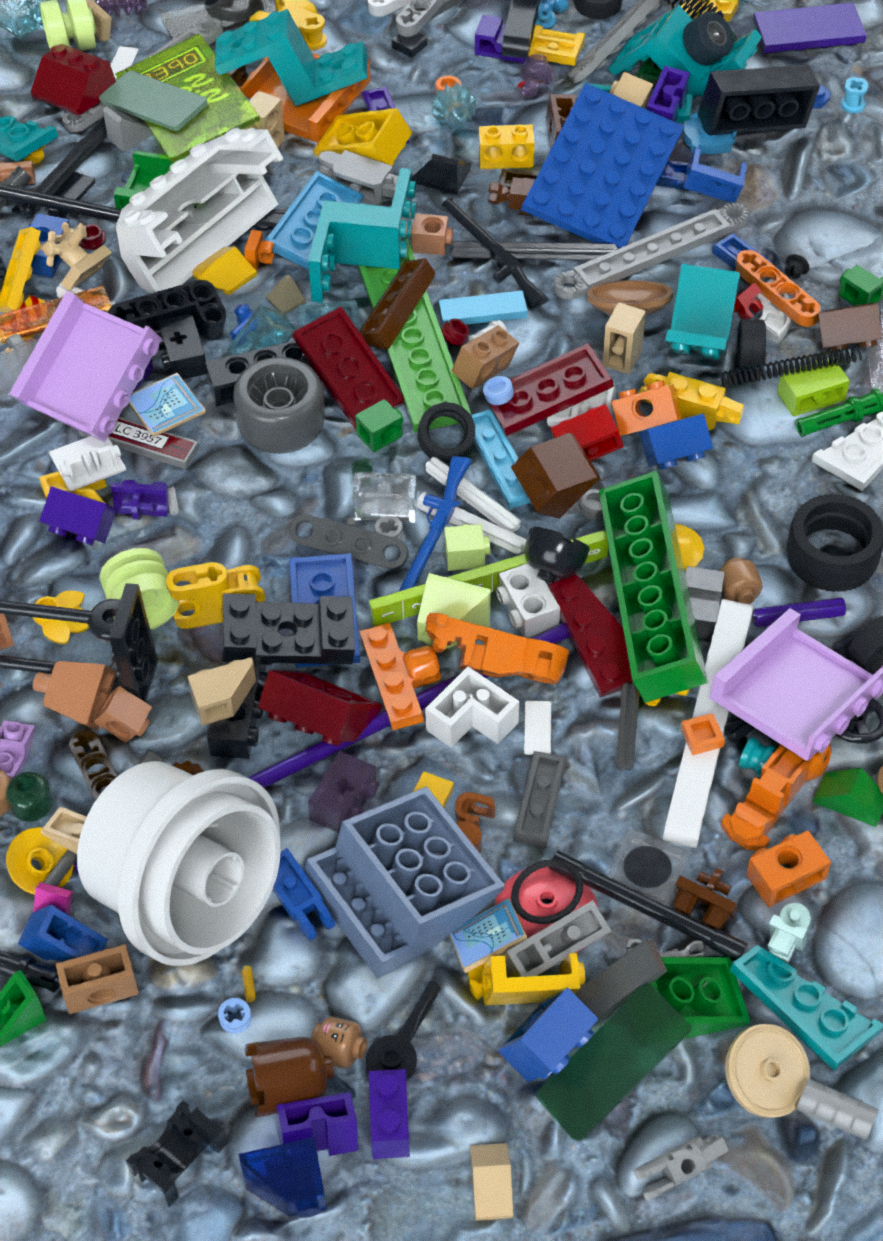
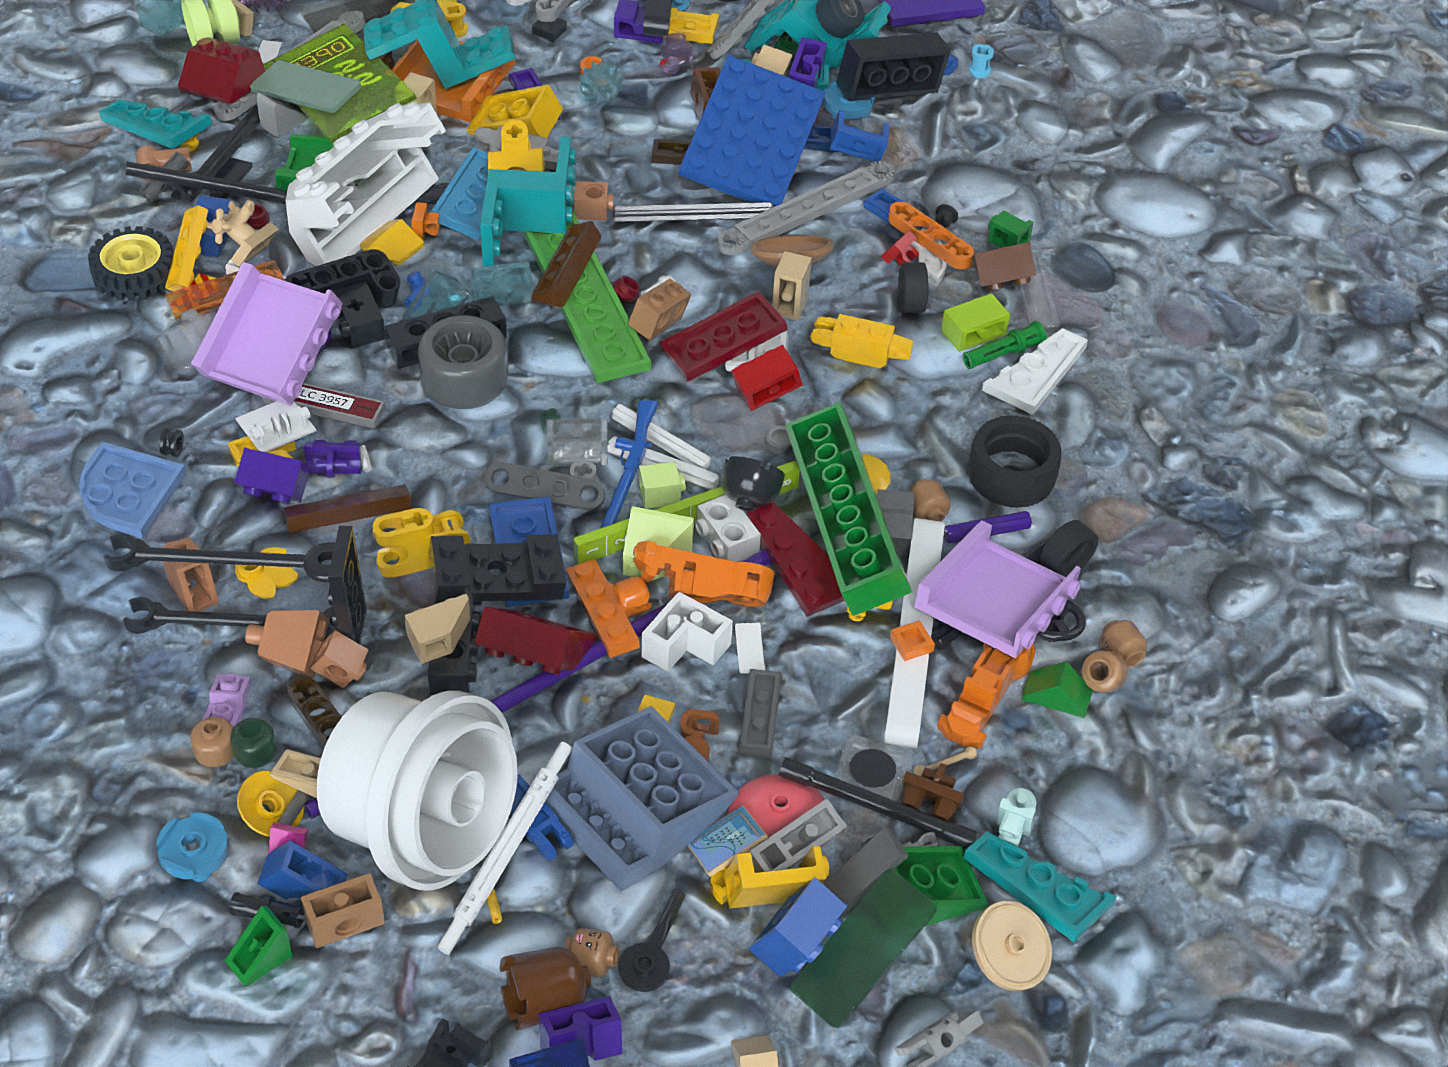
camera: 10 degrees left, 5 degrees down
yellowish green wheel [99,548,179,630] -> none
piece [128,373,206,437] -> none
light blue bush [218,998,251,1033] -> none
dark tan slope [266,274,306,316] -> none
dark red tile [292,306,404,430] -> none
clear purple brick [308,751,379,833] -> none
green brick [355,399,404,453] -> none
dark purple brick [369,1069,410,1159] -> none
black slope [412,154,472,194] -> none
black tyre [417,402,476,463] -> none
medium azure tile [439,290,527,325] -> none
black piece [442,197,549,308] -> none
medium azure tile [471,409,531,509] -> none
yellow brick [479,124,534,169] -> none
light blue tile [483,376,514,405] -> none
reddish brown piece [488,177,535,216] -> none
reddish brown slope [511,433,601,519] -> none
black tyre [511,859,583,924] -> none
orange brick [611,380,683,436] -> none
dark grey axle [616,682,639,771] -> none
blue brick [639,413,713,470] -> none
teal bracket [665,264,741,360] -> none
black piece [717,345,862,388] -> none
teal wheel [738,737,777,776] -> none
orange brick [746,830,831,908] -> none
light grey axle [796,1079,879,1141] -> none
none -> reddish brown slope [284,484,412,533]
none -> white axle [437,742,572,955]
none -> yellow piece [488,120,545,172]
none -> tan hinge [913,746,977,778]

